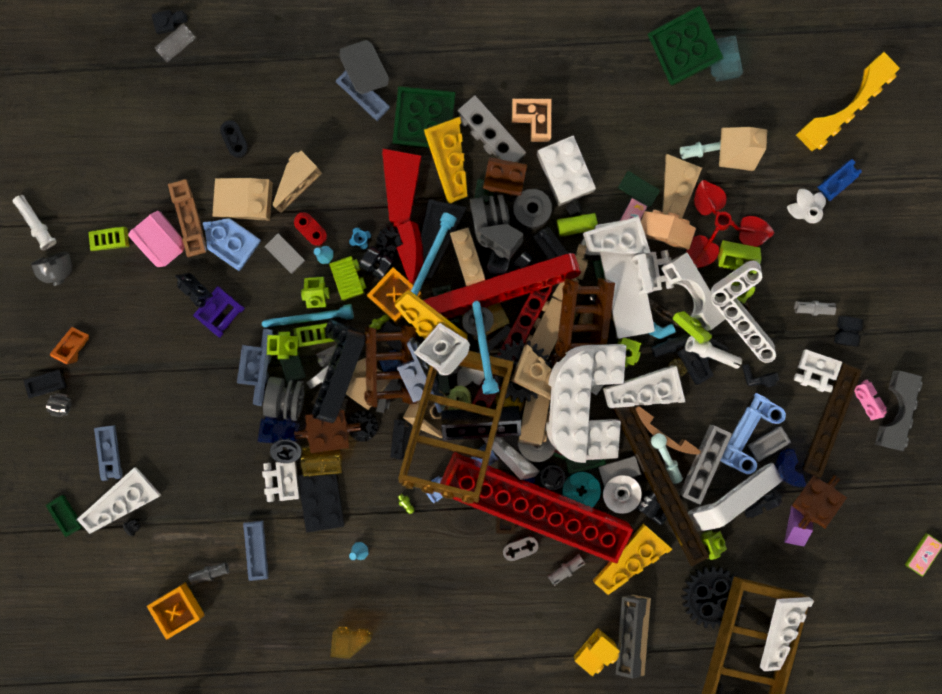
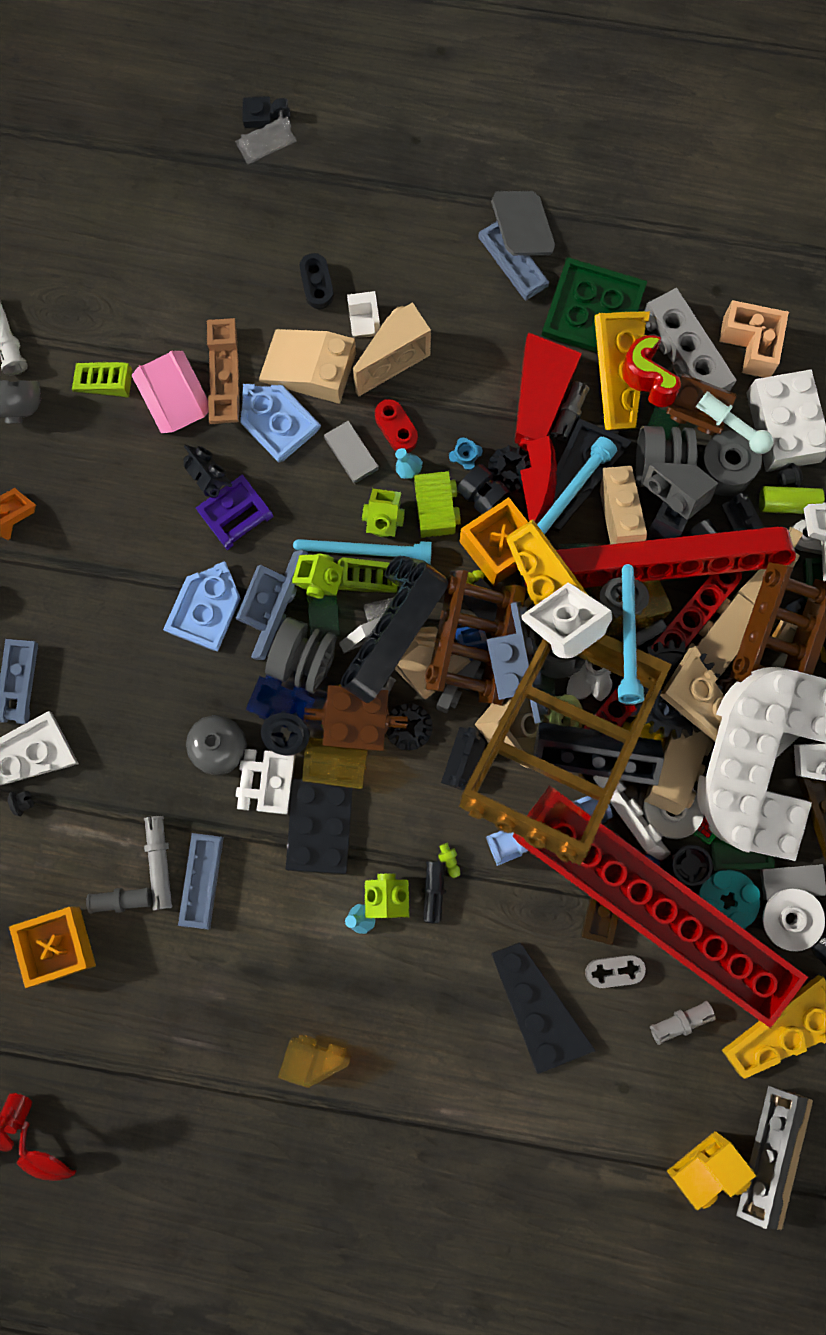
camera: 15 degrees right, 10 degrees down
none -> light grey pin [144,816,173,910]
none -> light blue tile [163,561,241,652]
none -> dark grey cylinder [186,715,247,776]
none -> white panel [347,291,380,339]
none -> lime brick [365,873,409,918]
none -> black axle [422,861,446,923]
none -> black wing [491,942,595,1074]
none -> dark grey pin [551,381,590,441]
none -> red animal [622,335,681,407]
none -> light aqua pin [696,391,773,454]

